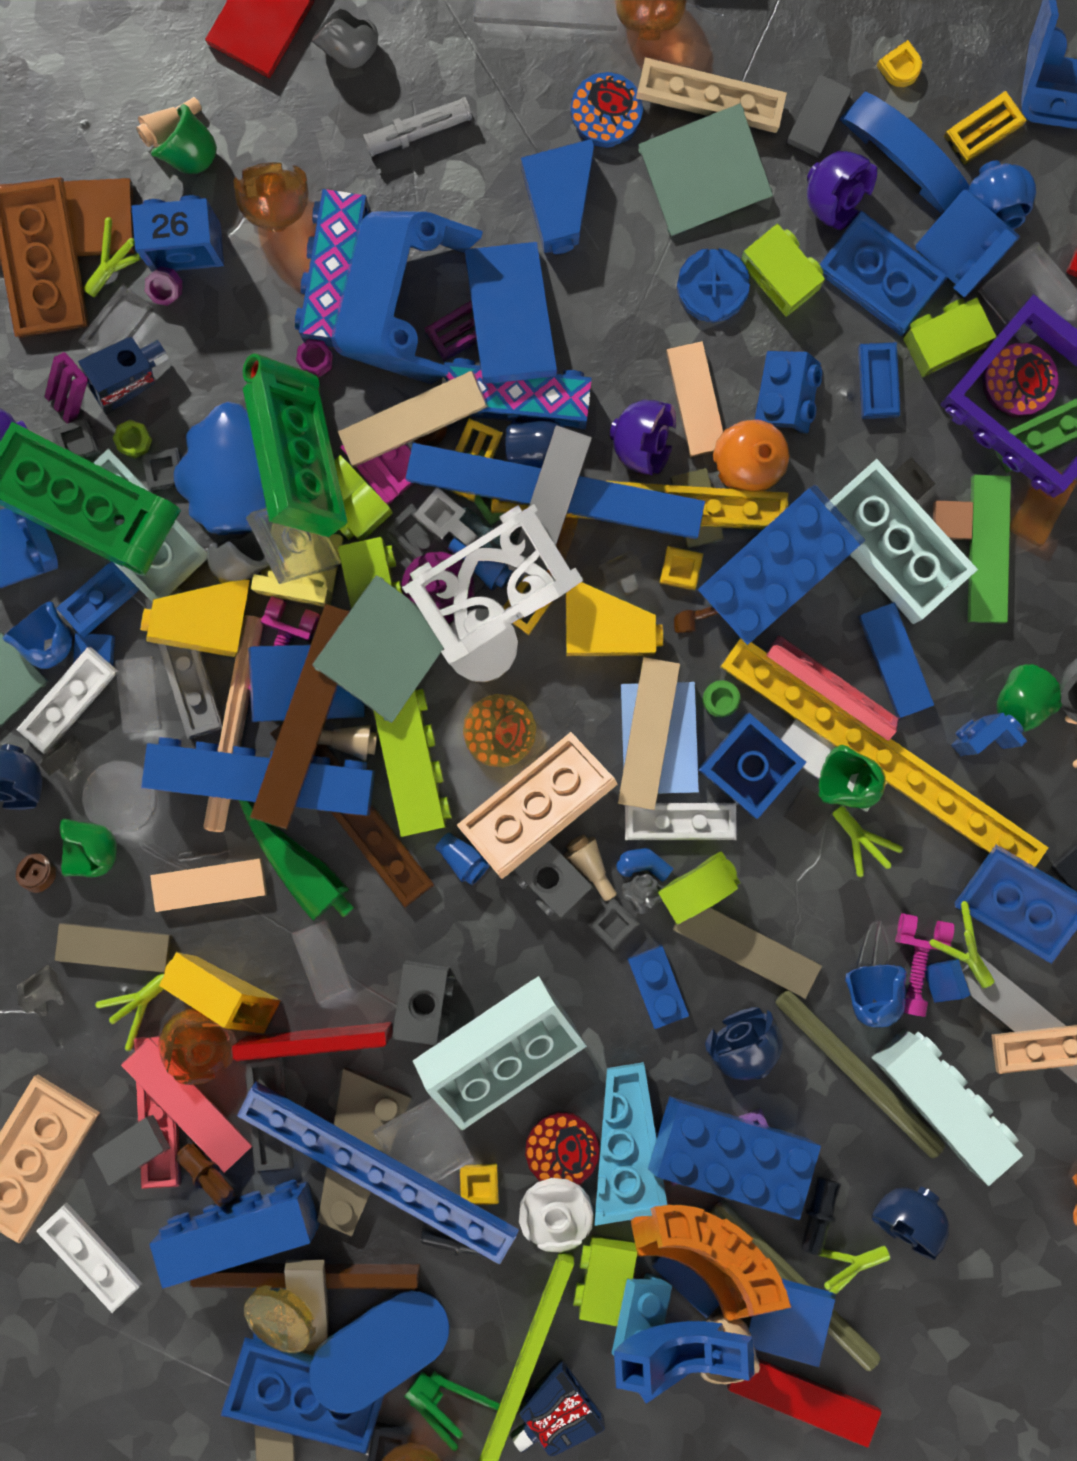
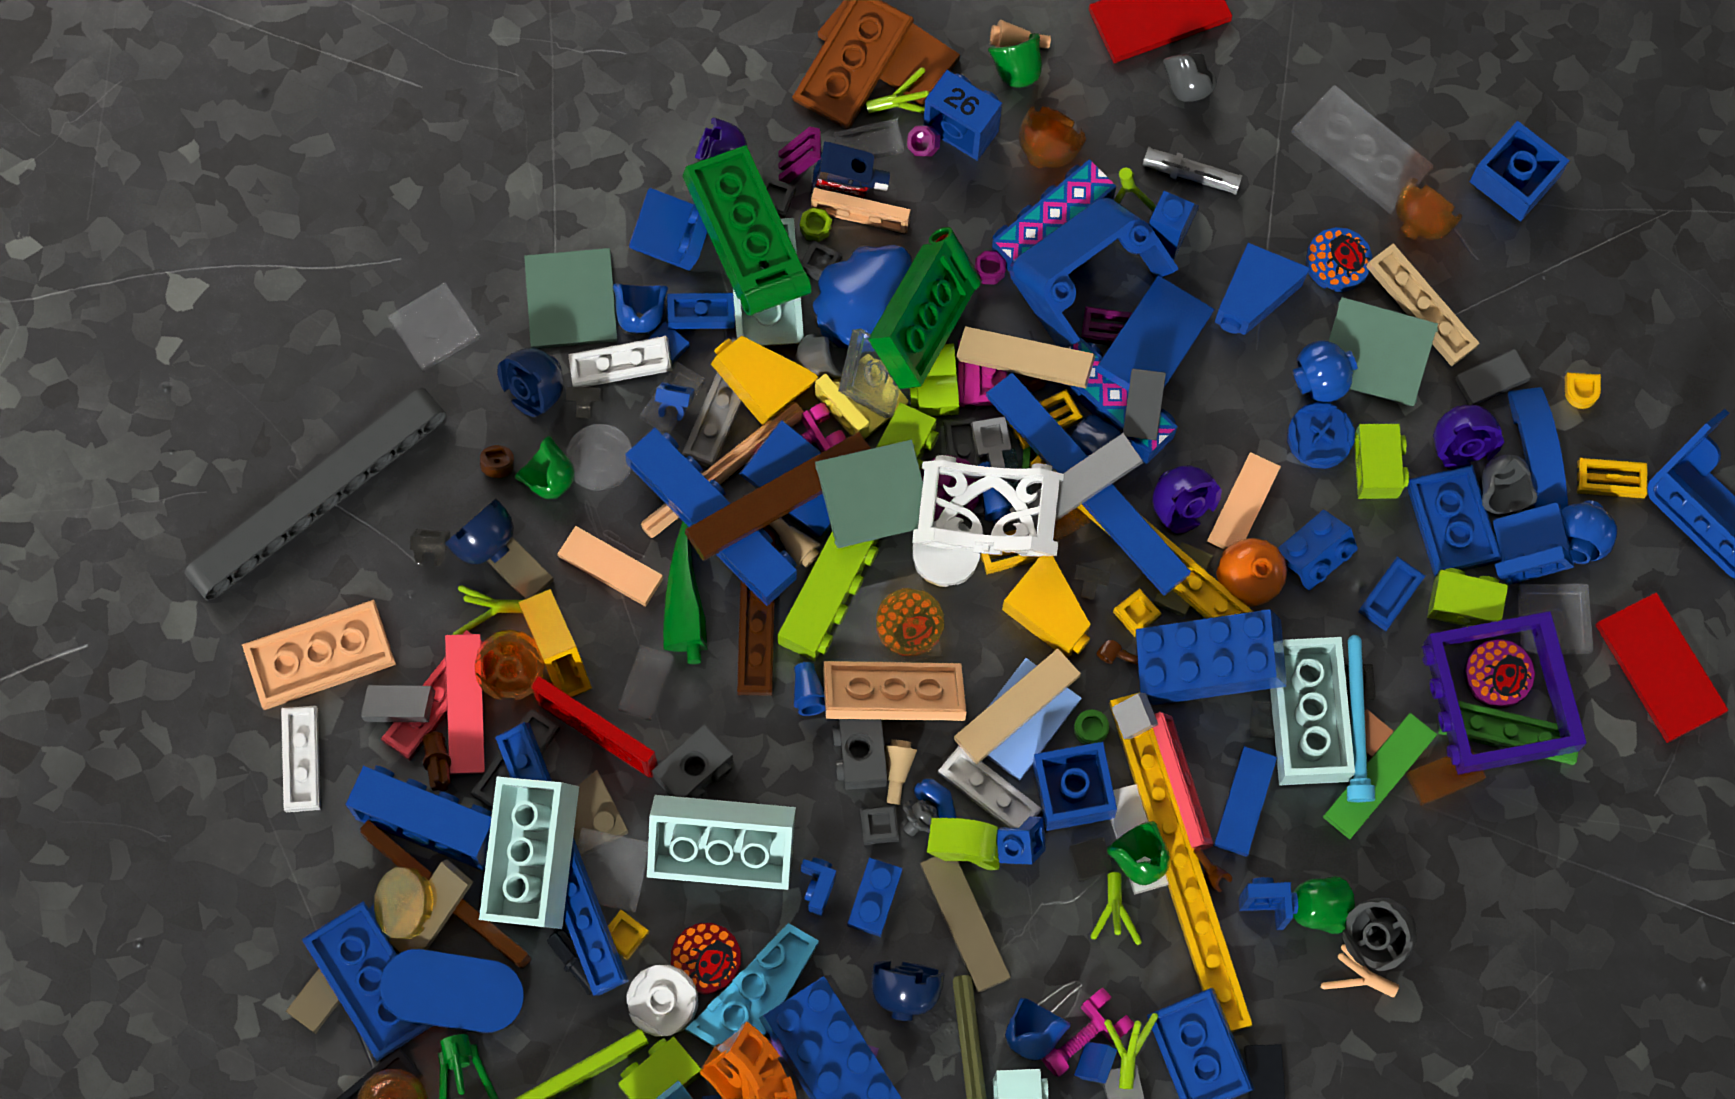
camera: 30 degrees right, 15 degrees down
none -> dark blue cylinder [444,498,514,564]
none -> light aqua brick [479,777,579,929]
none -> blue tile [655,382,695,421]
none -> blue bracket [801,857,836,916]
none -> light nougat tile [811,188,911,233]
none -> blue bracket [997,816,1046,864]
none -> light grey tile [1111,693,1158,739]
none -> lime plant [1114,167,1156,212]
none -> dark grey tile [1123,368,1166,441]
none -> blue slope [1149,191,1199,261]
none -> reddish brown hand [1193,847,1232,892]
none -> blue plant [1292,341,1358,402]
none -> medium azure piece [1347,635,1376,802]
none -> dark grey hair [1482,454,1537,515]

